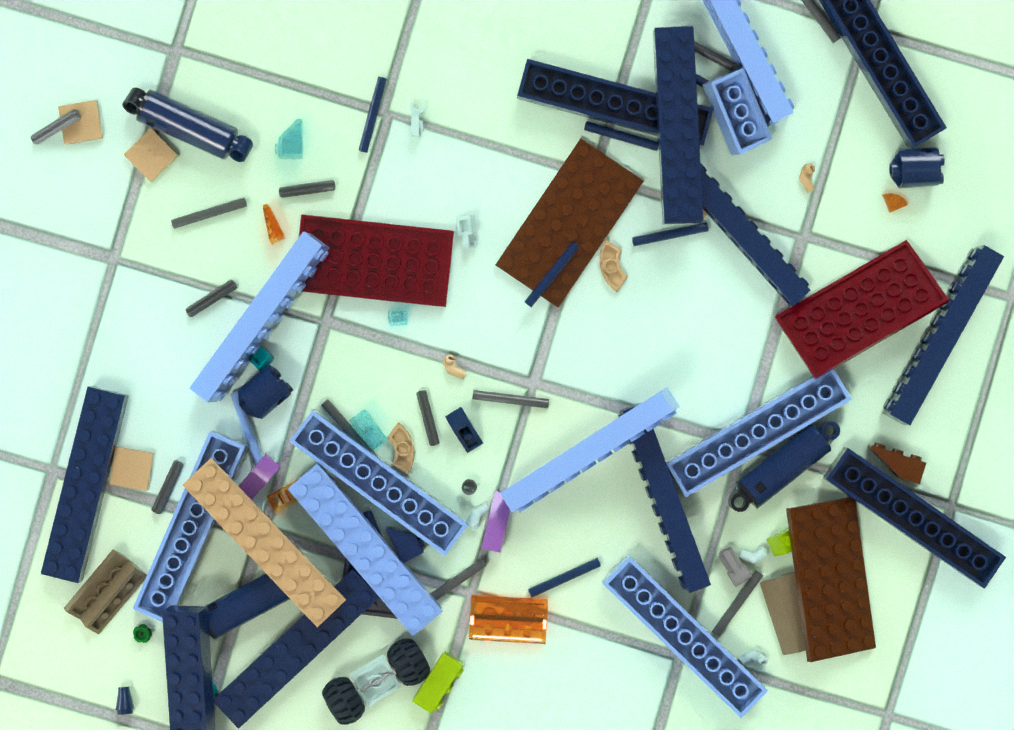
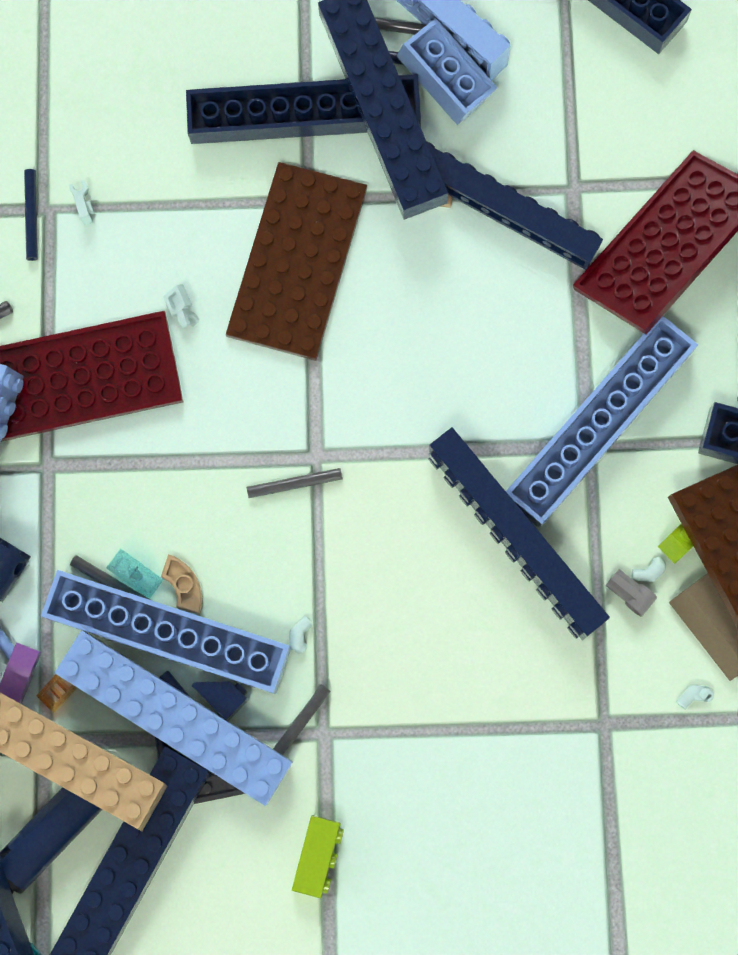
camera: 10 degrees left, 10 degrees down
black plate [322,638,430,725] -> none
clear light blue slope [388,310,408,326] -> none
dark grey axle [416,390,439,446] -> none
tan arm [443,354,467,379] -> none
dark blue slope [445,407,483,453] -> none
dark grey hinge [461,479,477,495] -> none
clear orange slope [469,595,548,644] -> none
medium lavender slope [481,491,510,553] -> none
light blue brick [500,387,680,513] -> none
dark blue piece [524,242,580,308] -> none
dark blue piece [528,558,601,598] -> none
dark blue piece [584,121,658,151] -> none
tan tile [599,240,628,292] -> none
light blue brick [602,555,768,718] -> none
dark blue piece [632,222,709,247] -> none
dark grey piece [711,570,764,637] -> none
dark blue piece [728,421,840,512] -> none
tan arm [799,164,815,193] -> none
clear orange tile [882,193,908,213] -> none
dark blue cylinder [889,147,945,189] -> none

